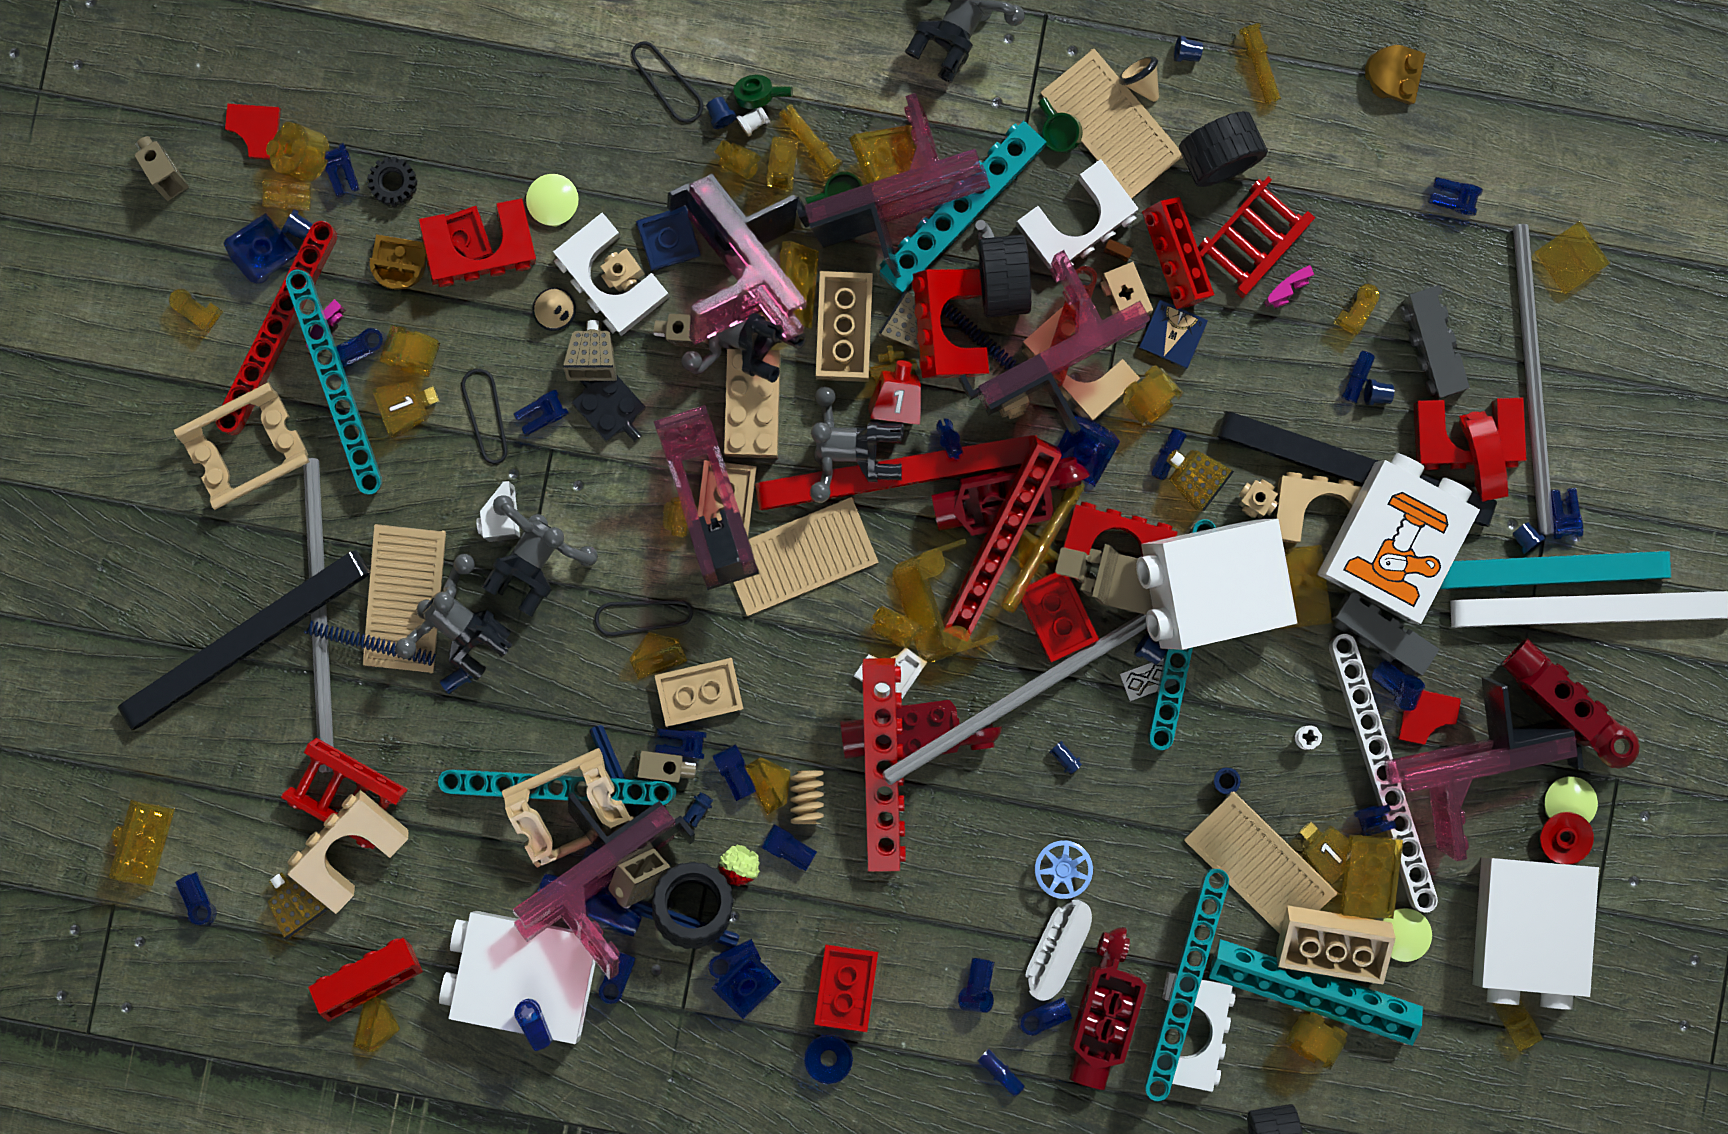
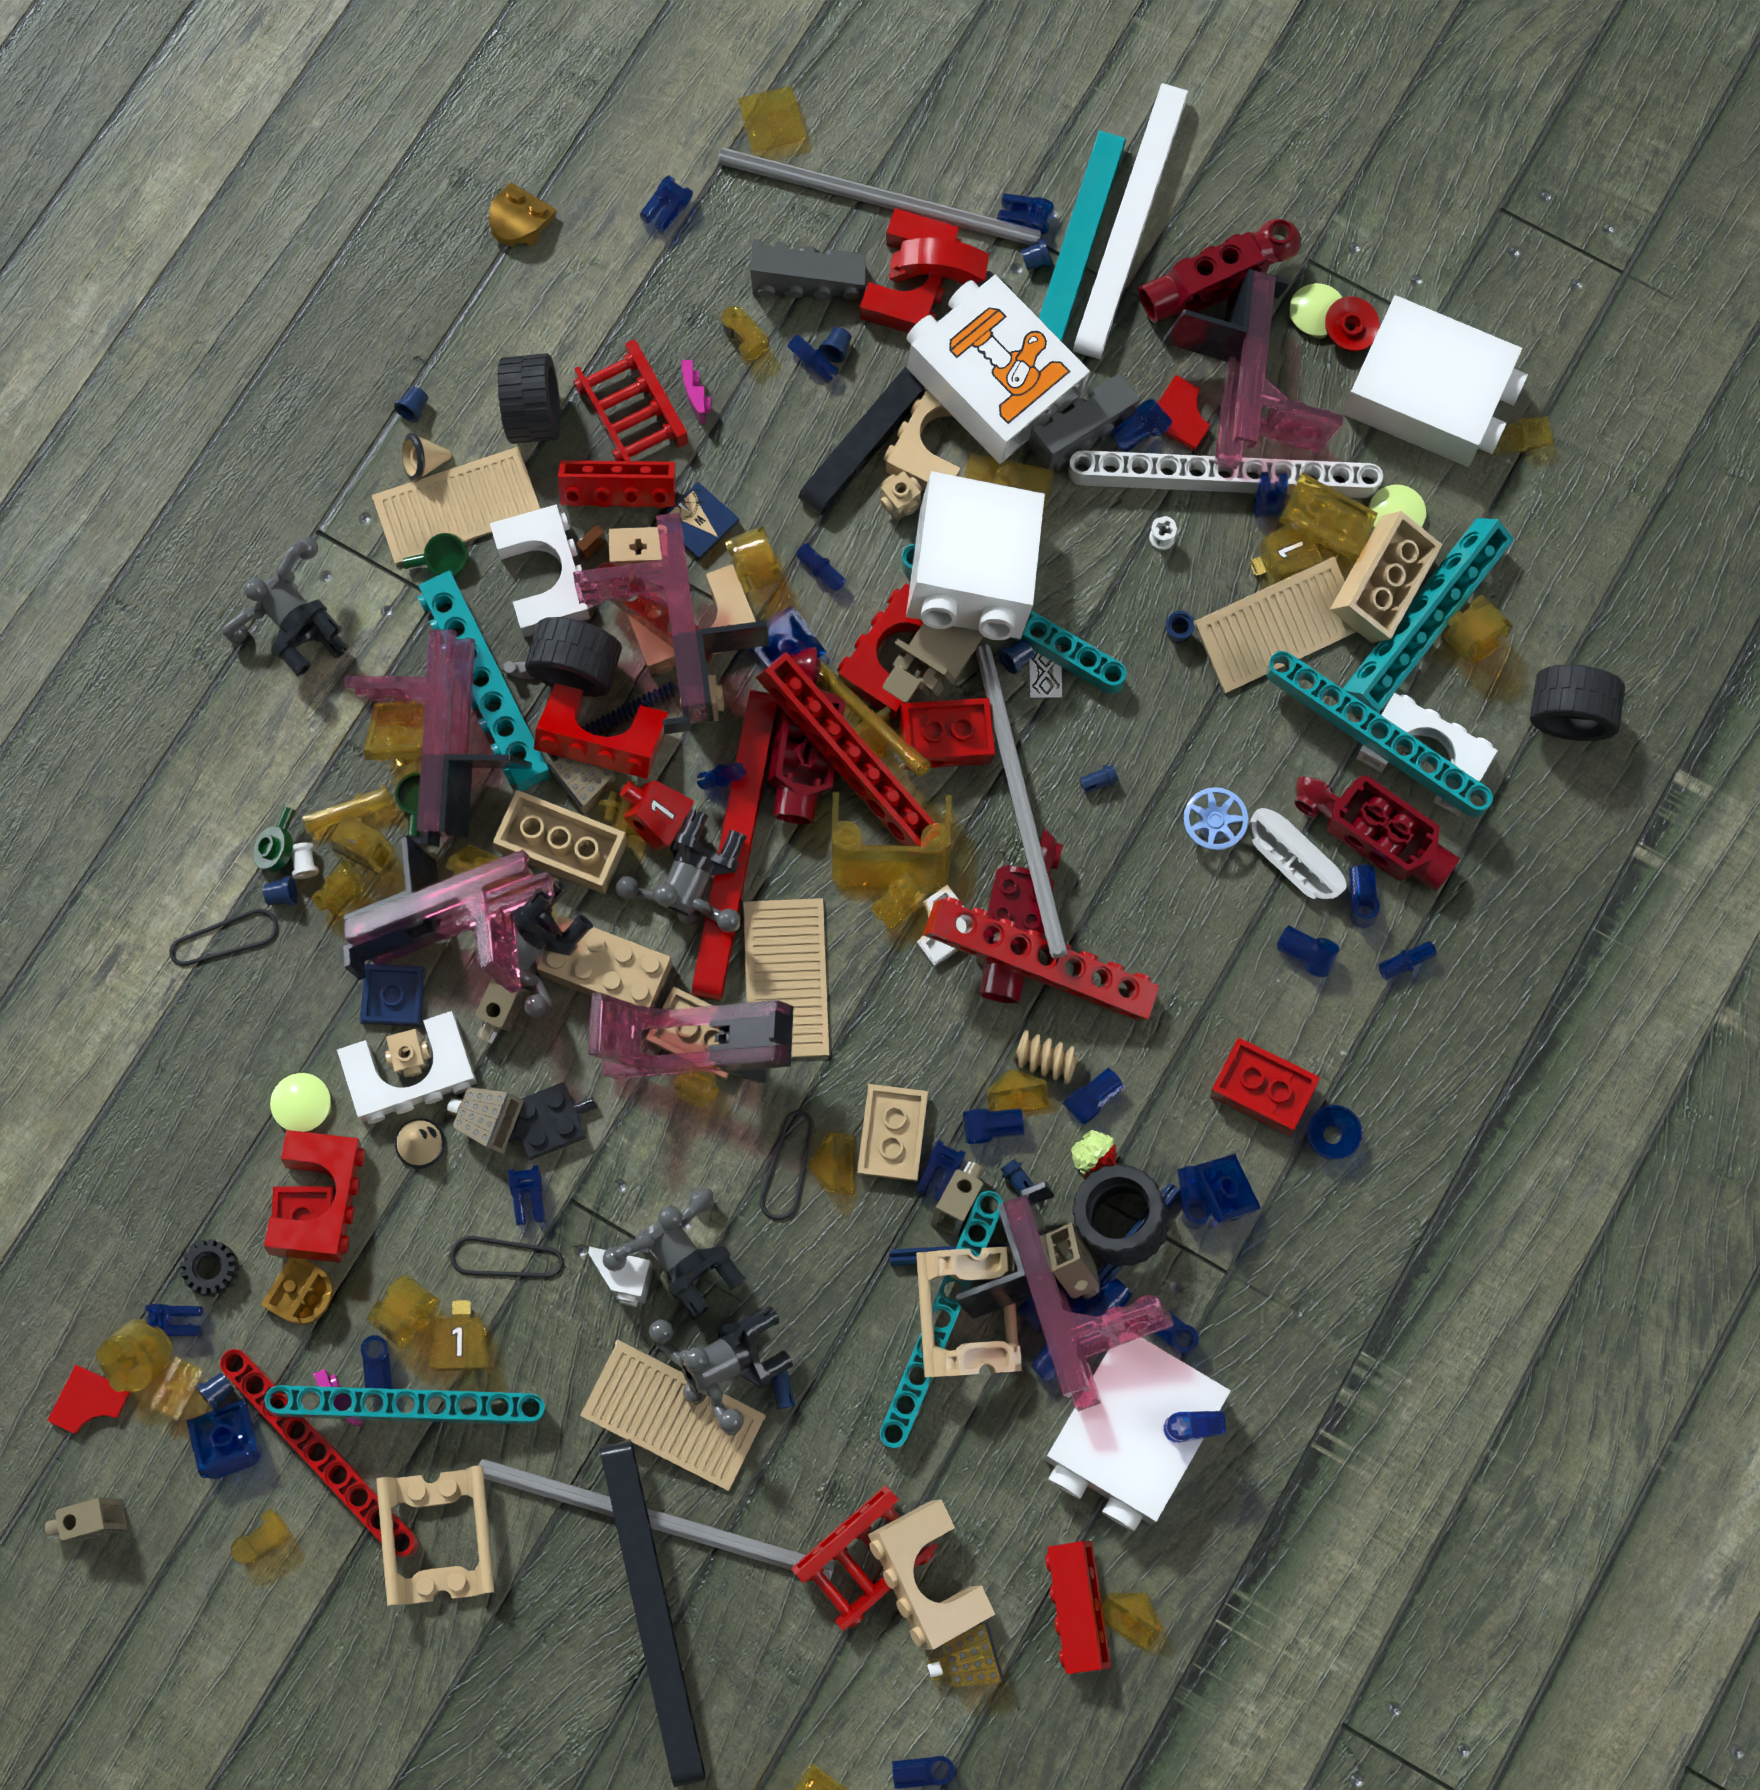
camera: 70 degrees left, 10 degrees down
dark blue piece [304,620,436,666] -> none
clear yellow torso [1166,449,1234,511] -> none
clear yellow pin [1239,23,1281,104] -> none

